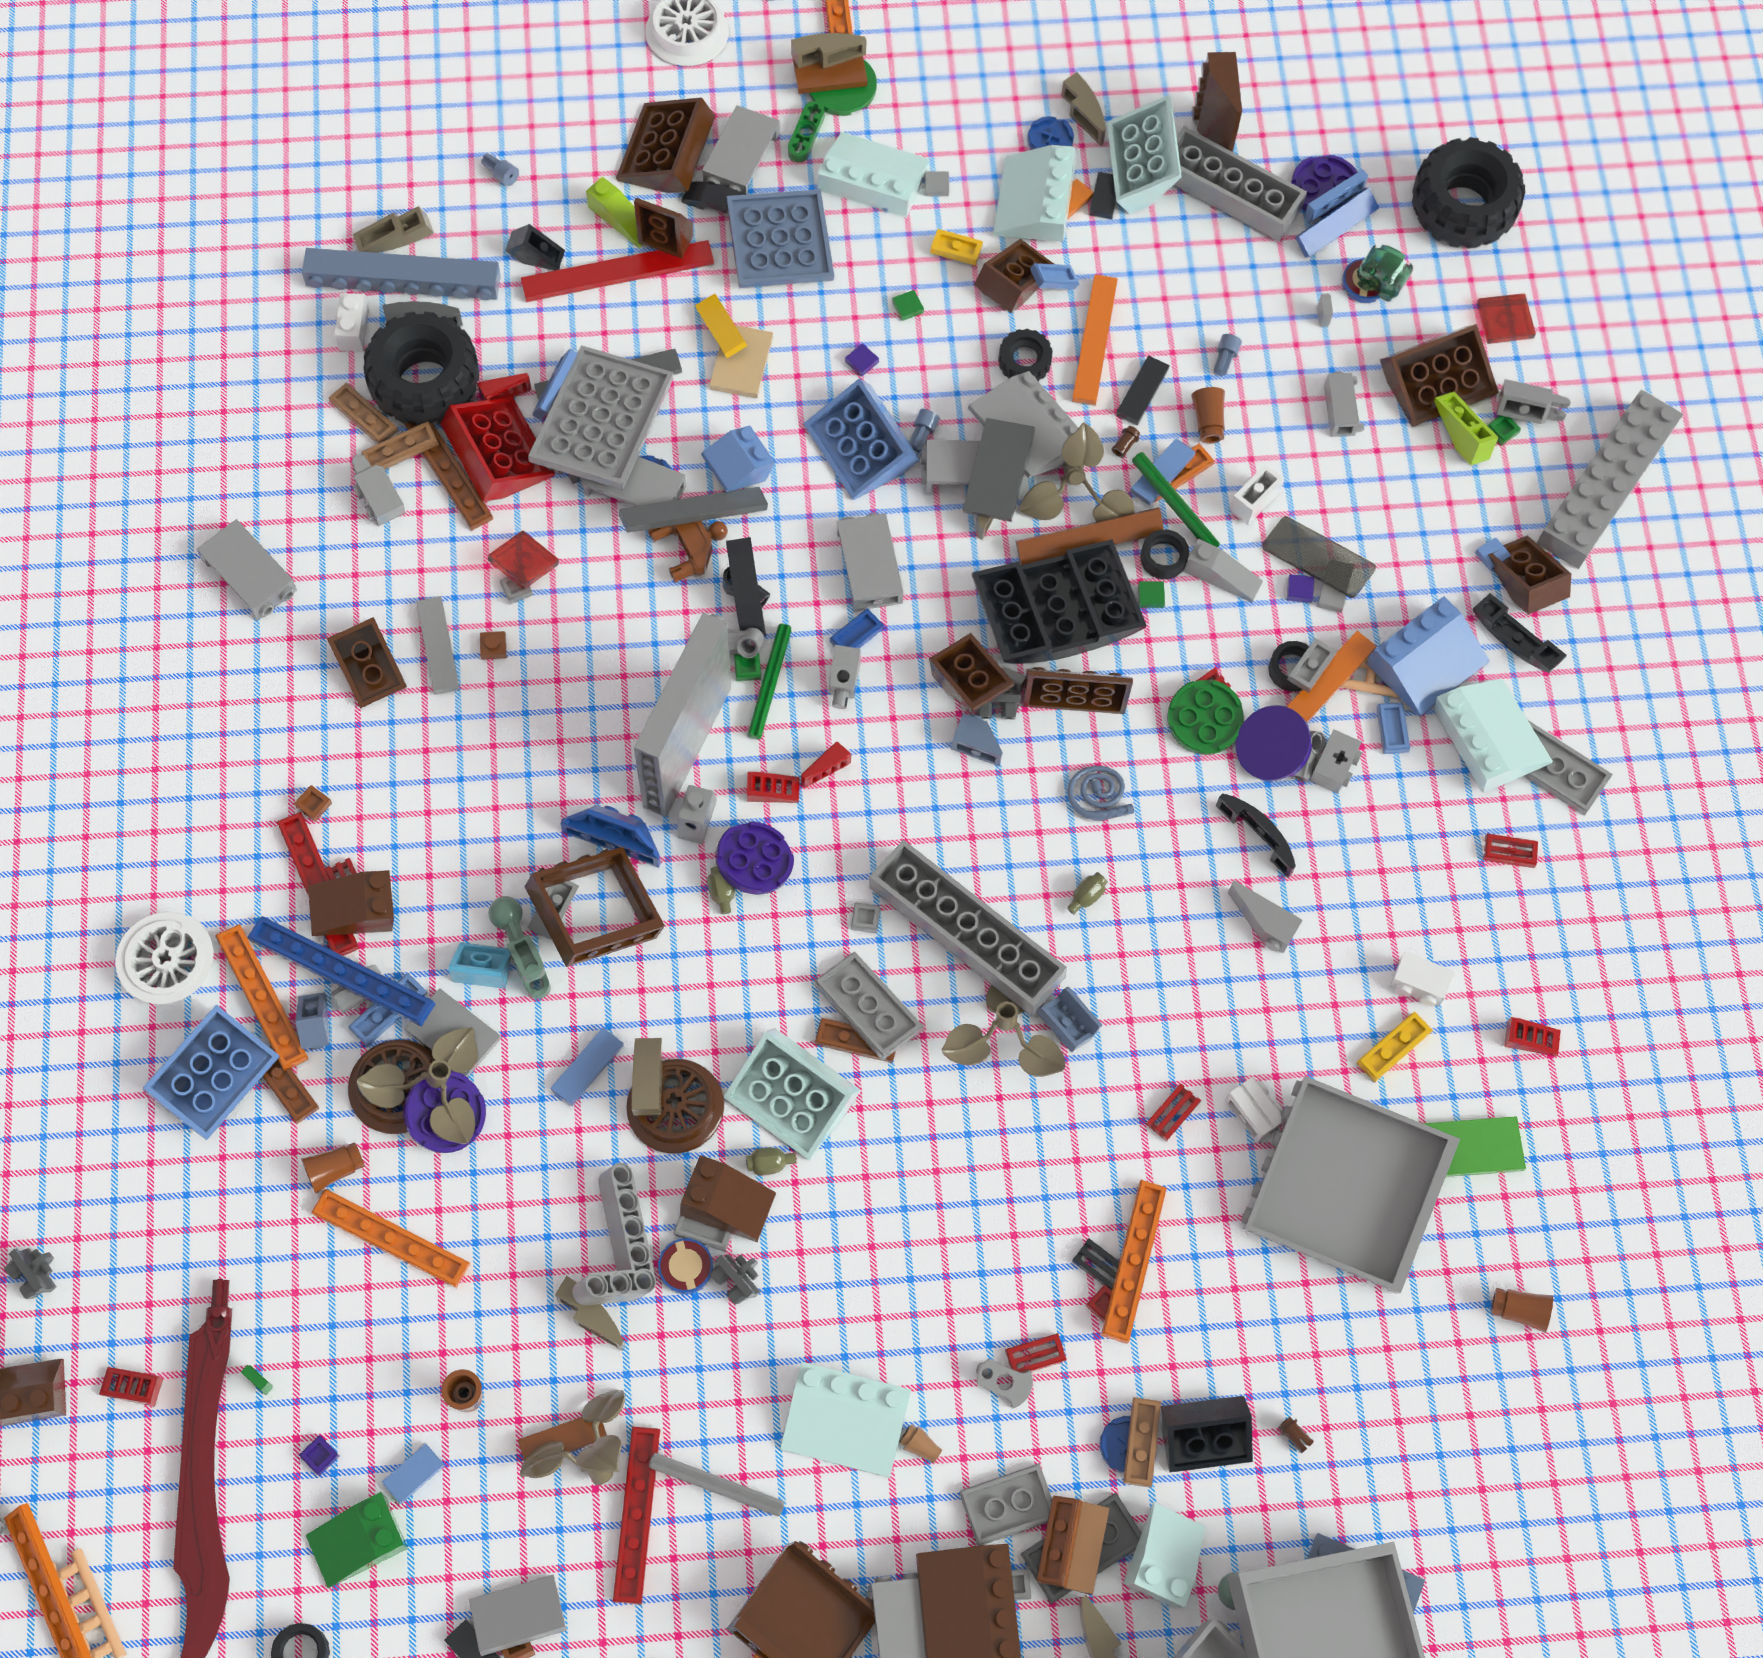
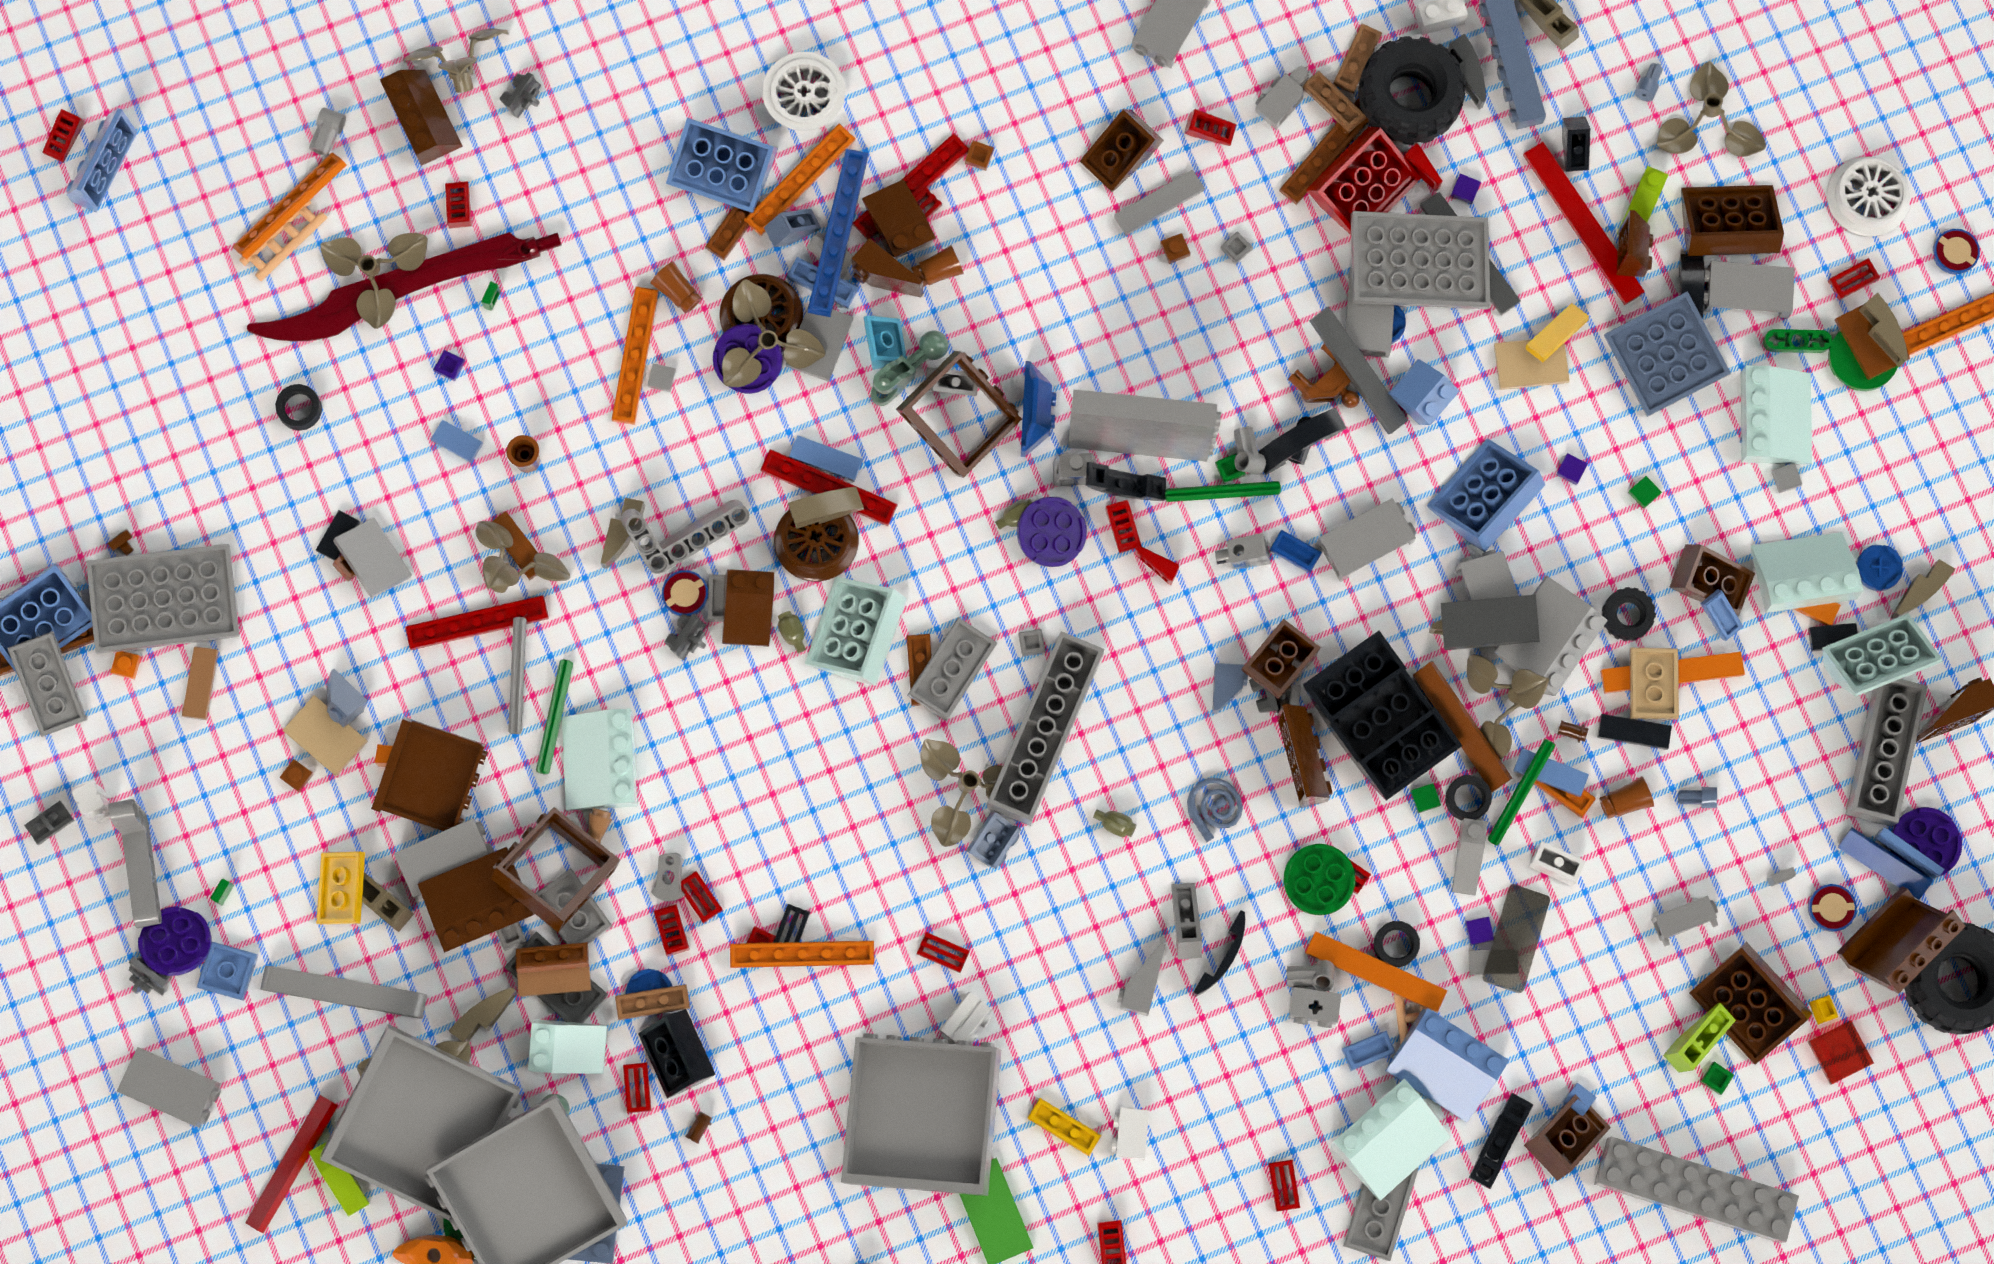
camera: 75 degrees right, 10 degrees up
green slope [306,1492,409,1589] -> none
clear red tile [488,530,560,590] -> none
medium blue tile [532,349,578,420] -> none
sand blue piece [909,409,940,451] -> none
yellow plate [930,229,983,266] -> none
dark purple tile [1236,705,1312,782] -> none
light grey plate [1287,638,1337,693] -> none
clear green brick [1357,244,1414,302] -> none
light grey hinge [1497,379,1571,424] -> none
none -> dark tan plant [320,233,428,329]
none -> reddish brown window [491,807,620,932]
none -> green axle [536,659,573,775]
none -> red tile [623,1062,652,1114]
none -> light grey tile [647,363,676,392]
none -> red slope [654,904,690,957]
none -> red tile [760,449,898,526]
none -> reddish brown slope [851,238,924,298]
none -> dark orange plant [911,245,964,287]
none -> black slope [1086,462,1166,501]
none -> light grey slope [1171,883,1202,959]
none -> red slope [1184,109,1237,146]
none -> dark purple tile [1451,173,1481,204]
none -> tan tile [1629,647,1679,720]
none -> dark tan plant [1656,61,1766,157]
none -> yellow tile [1809,995,1838,1025]
none -> red tile [1828,258,1880,300]
none -> reddish brown panel [1837,886,1965,994]

